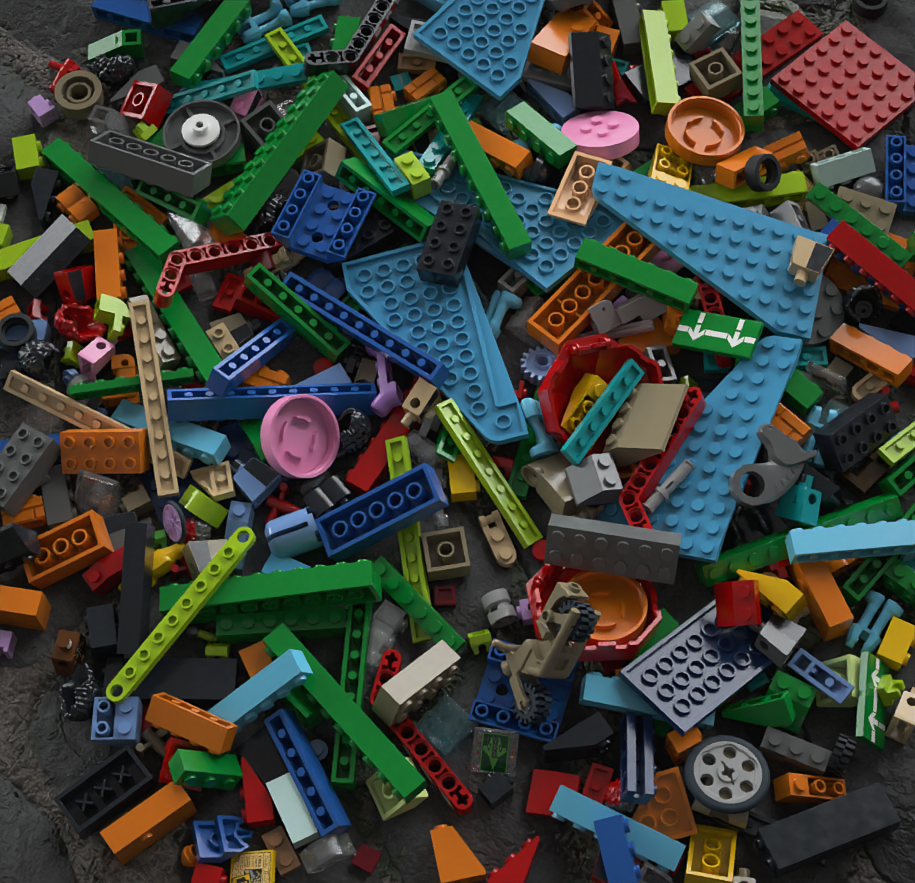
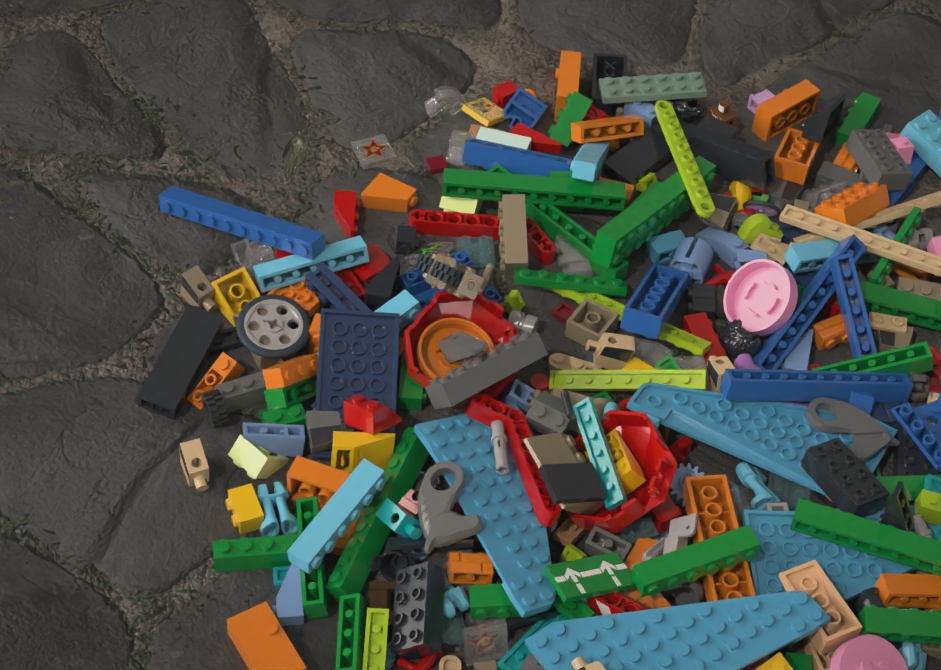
camera: 125 degrees right, 15 degrees down
green tile [855,651,889,751] -> none
lime tile [876,674,905,706] -> none
none -> orange brick [262,353,318,389]
none -> tile [398,489,418,515]
none -> dark grey slope [437,331,489,364]
none -> black tile [539,462,608,504]
none -> black piece [561,388,575,420]
none -> tan torso [586,332,635,370]
none -> sand green plate [599,72,707,104]
none -> dark grey animal [806,397,900,462]
none -> blue slope [848,391,875,415]
none -> black slope [879,481,915,531]

